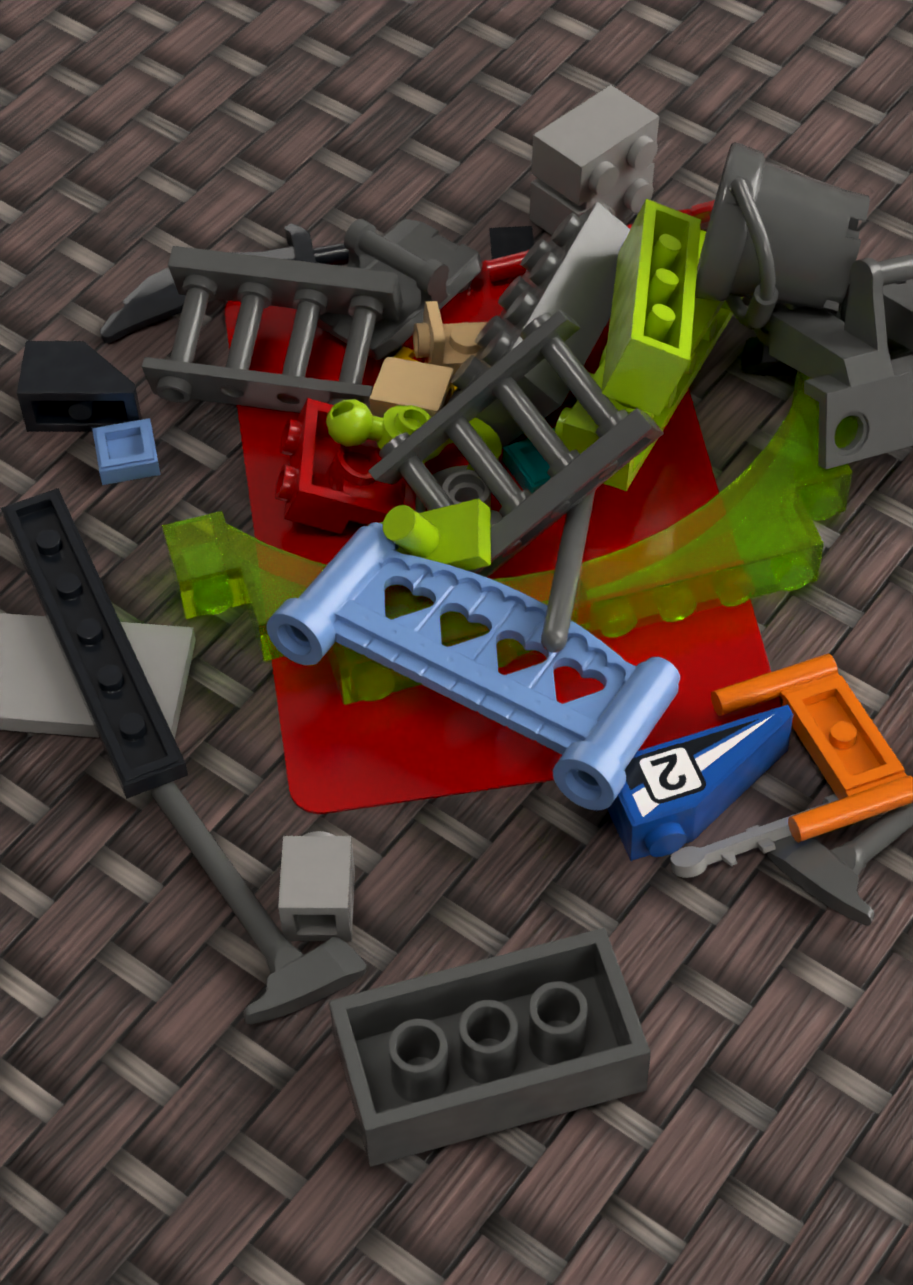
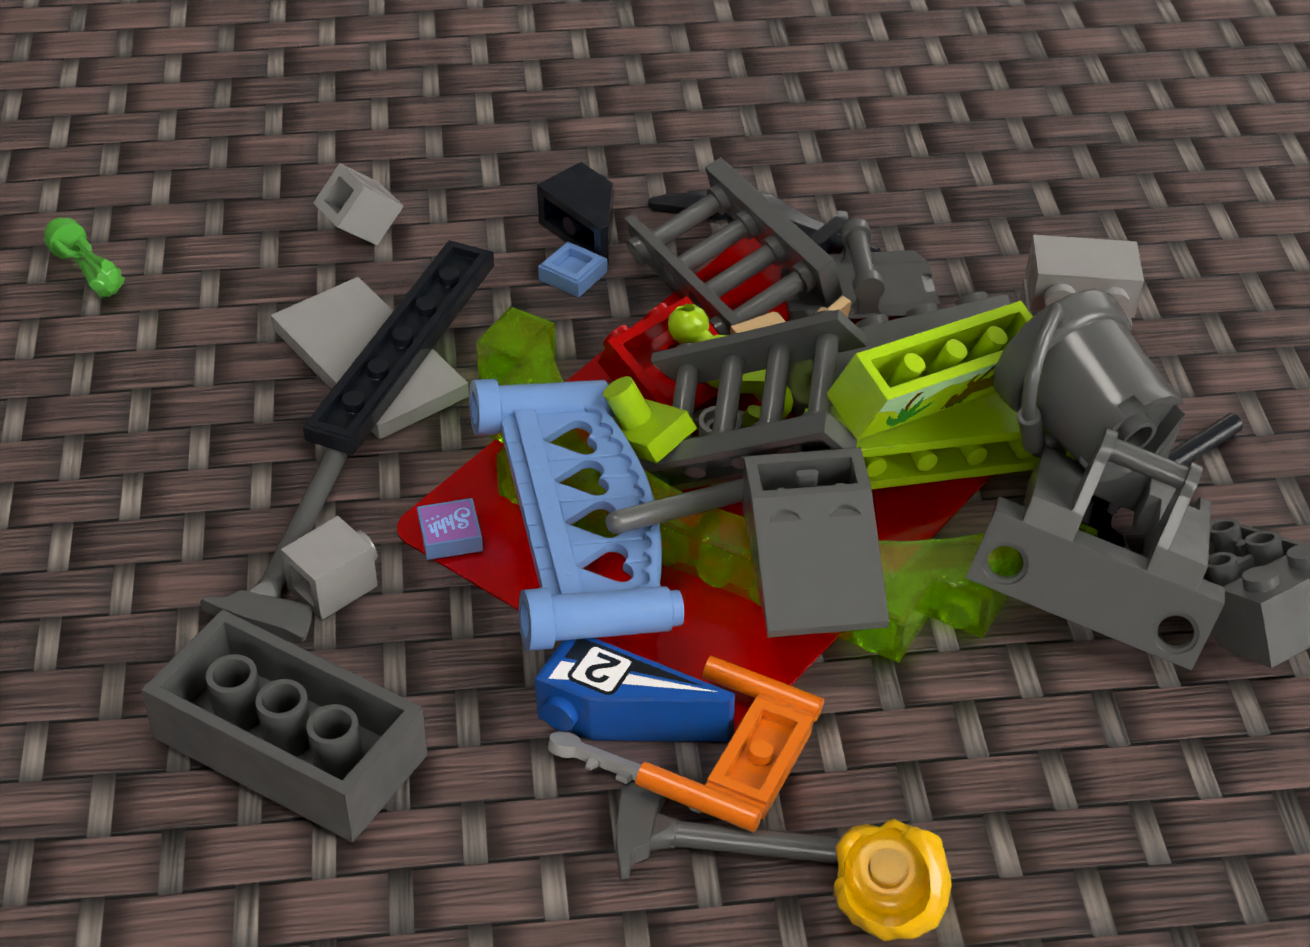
camera: 45 degrees right, 10 degrees down
none -> tile [417,498,483,560]
none -> dark grey slope [742,447,889,638]

